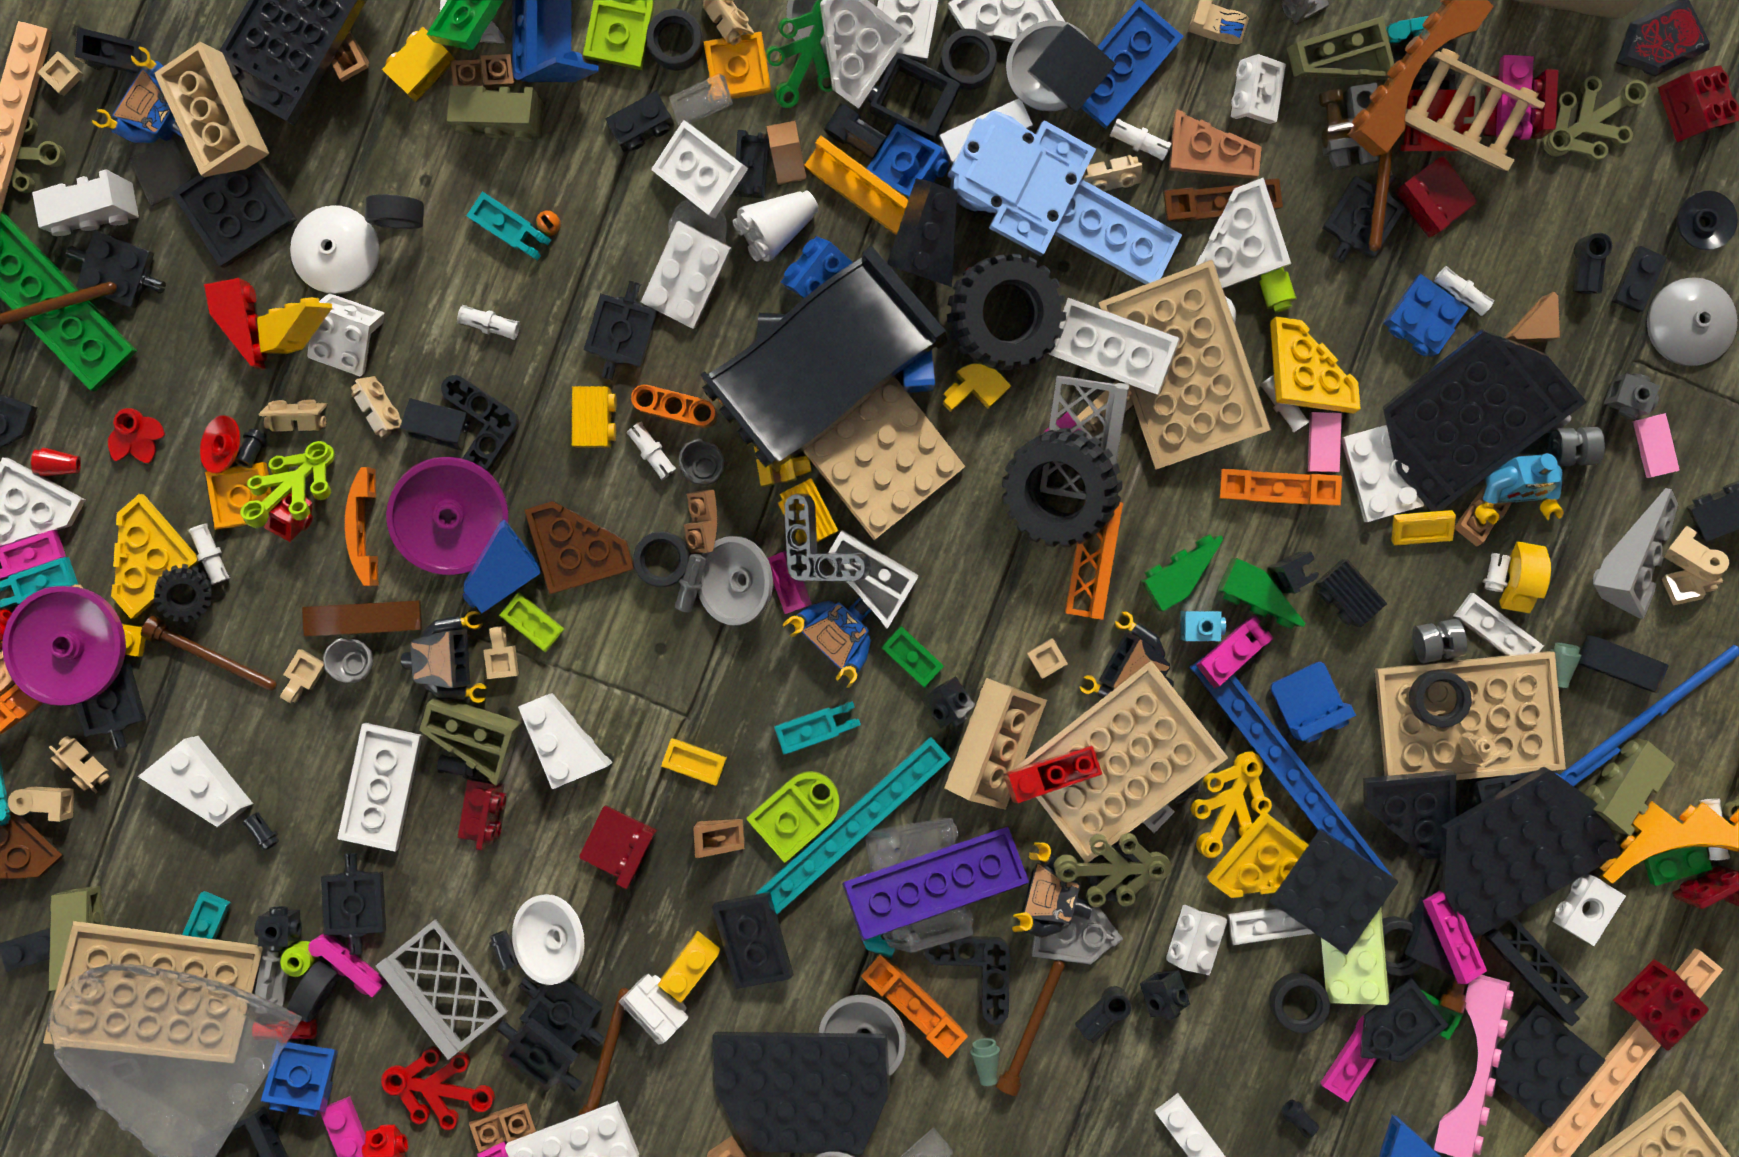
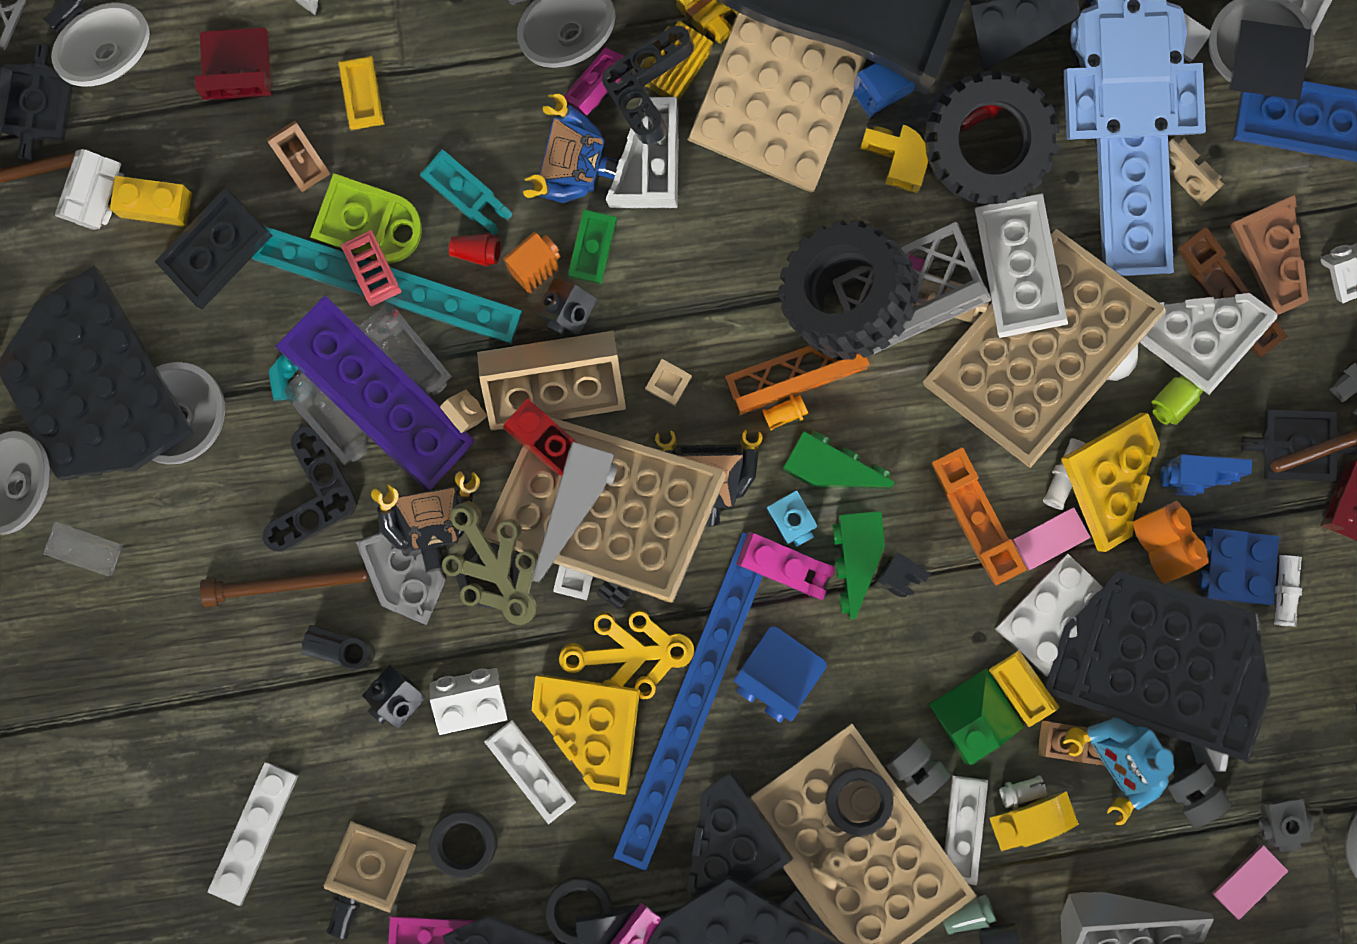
camera: 60 degrees right, 5 degrees down
orange slope [861,954,968,1058] -> none
sand green cone [970,1038,1000,1086] -> none
white pin [1110,118,1171,161] -> none
black plate [1269,828,1398,955] -> none
black brick [1315,559,1387,627] -> none
yellowish green plate [1321,908,1389,1005] -> none
medium nougat slope [1504,292,1560,343] -> none
none -> tan plate [324,821,416,913]
none -> coral slope [341,230,402,307]
none -> tan plate [440,389,487,433]
none -> red cone [449,233,502,267]
none -> orange brick [503,232,561,293]
none -> light grey slope [531,442,618,582]
none -> light orange pin [762,395,808,431]
none -> green slope [928,668,1024,765]
none -> orange brick [1133,500,1209,584]
none -> blue plate [1160,455,1252,496]

